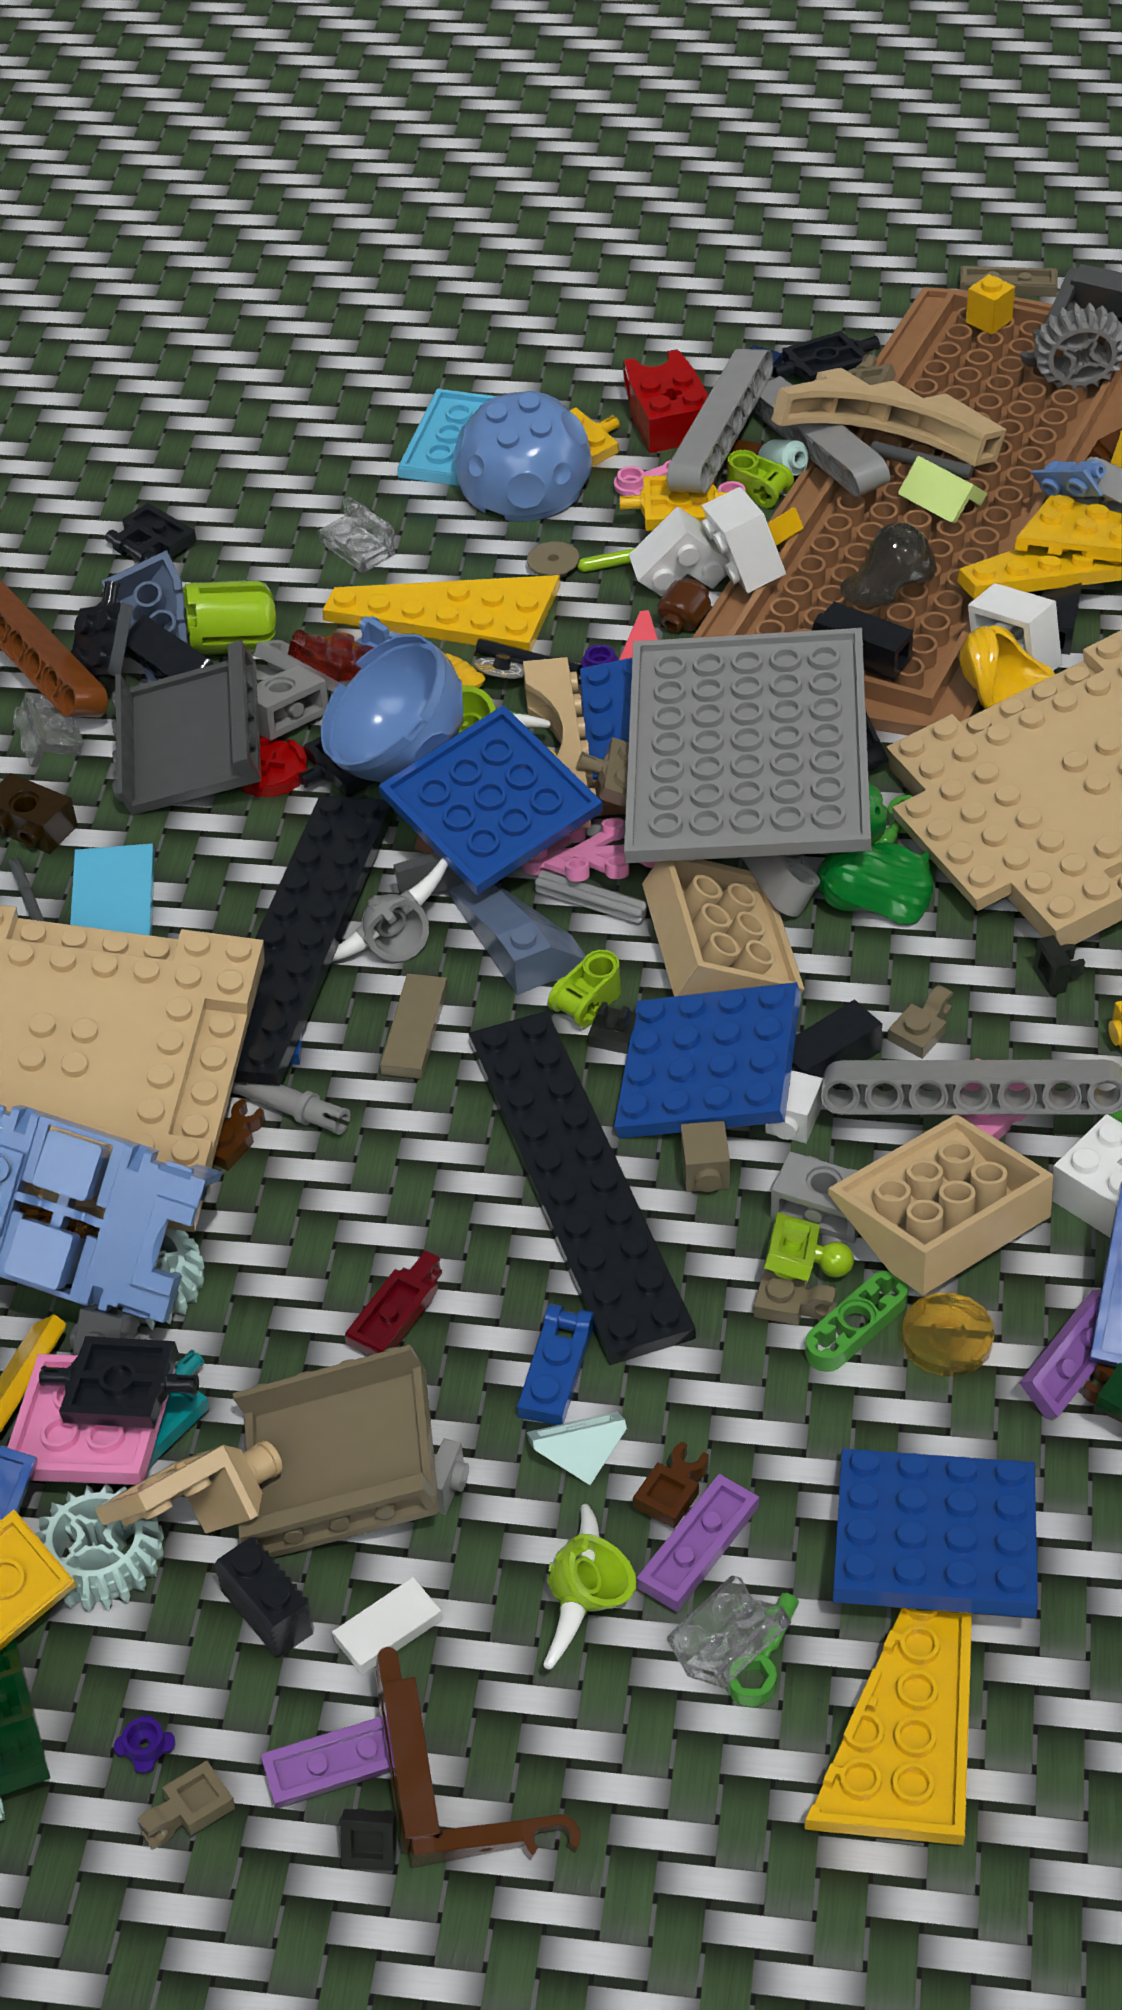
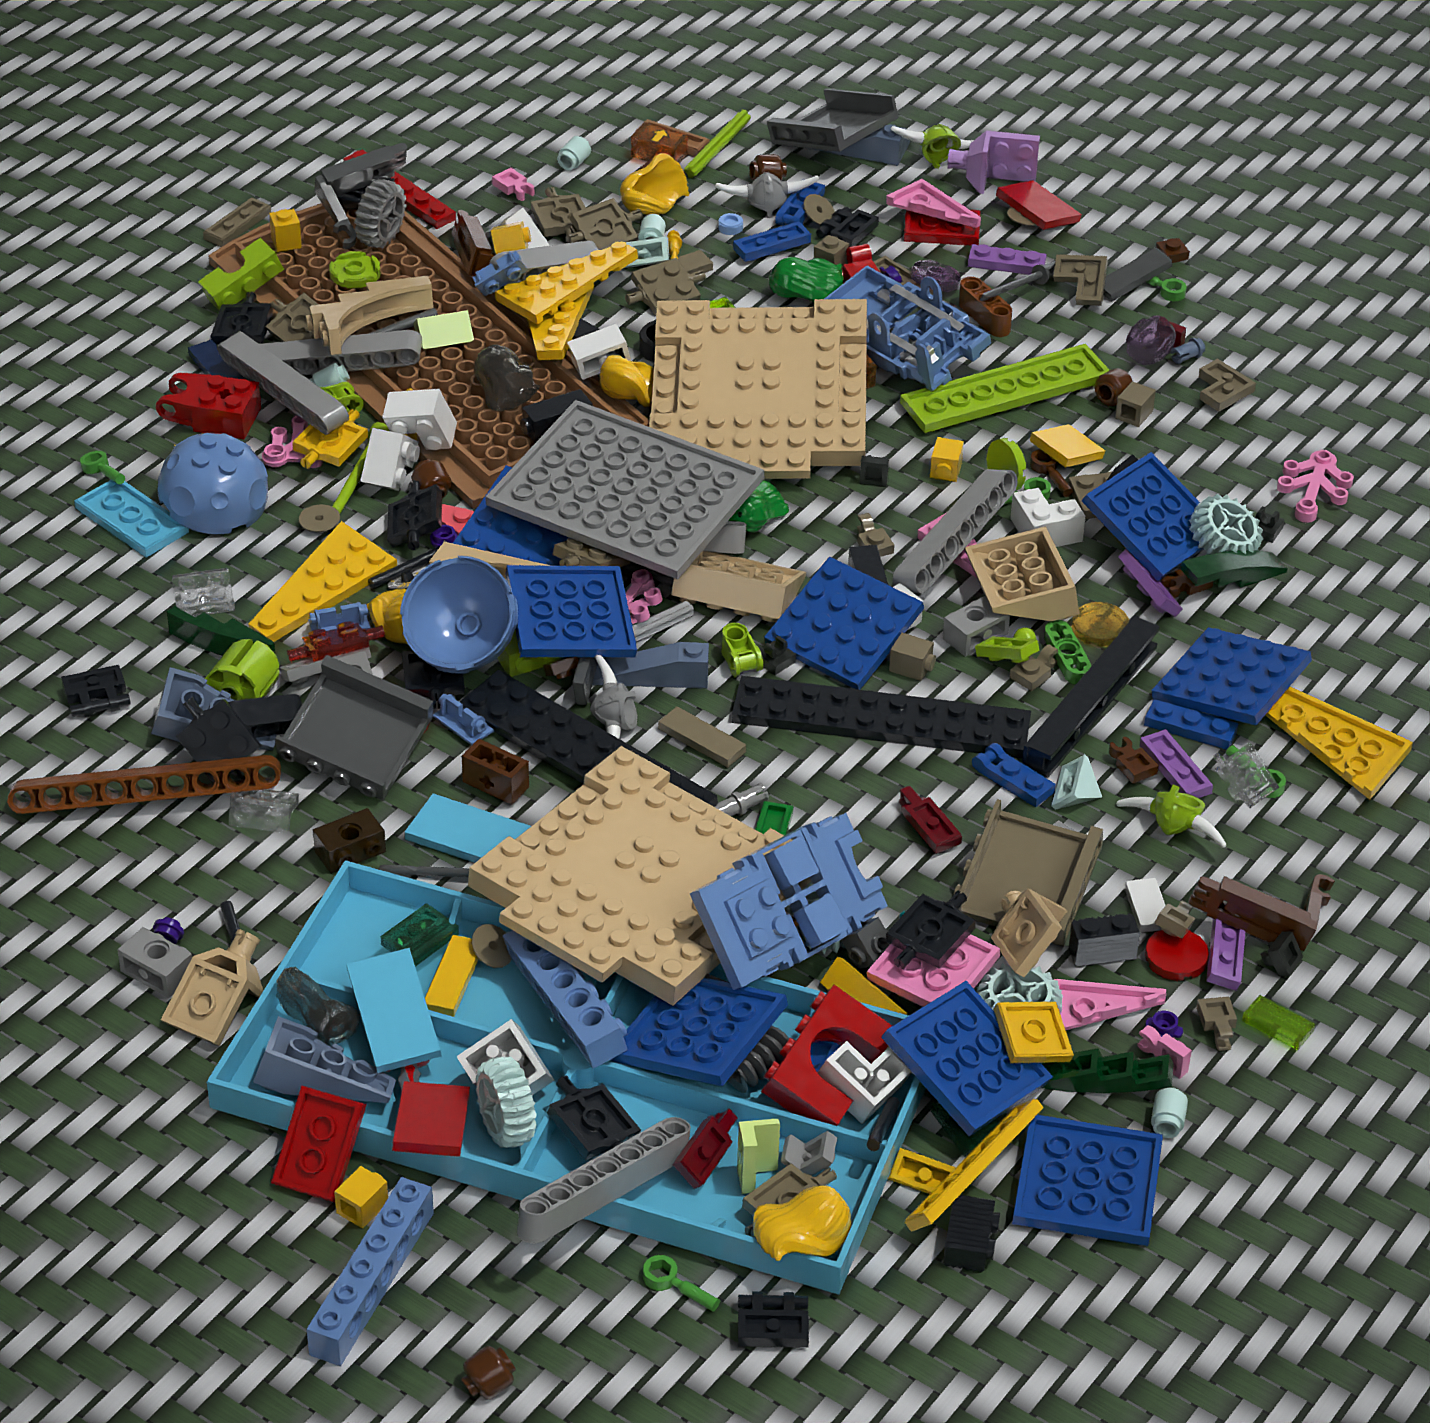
camera: 65 degrees left, 5 degrees down
none -> bright green piece [80,451,125,484]
none -> dark green slope [167,606,276,656]
none -> lime arch [198,238,284,310]
none -> lime tile [330,251,381,288]
none -> black plate [387,480,442,550]
none -> medium blue hinge [433,694,494,745]
none -> reddish brown brick [461,739,529,805]
none -> green tile [755,801,794,836]
none -> black tile [1022,615,1160,778]
none -> bright pink wing [1054,979,1166,1030]
none -> bright pink plate [1137,1025,1192,1079]
none -> blue plate [1144,699,1239,750]
none -> red tile [1145,930,1209,981]
none -> dark tan plate [1154,900,1196,938]
none -> clear neon green tile [1242,995,1315,1050]

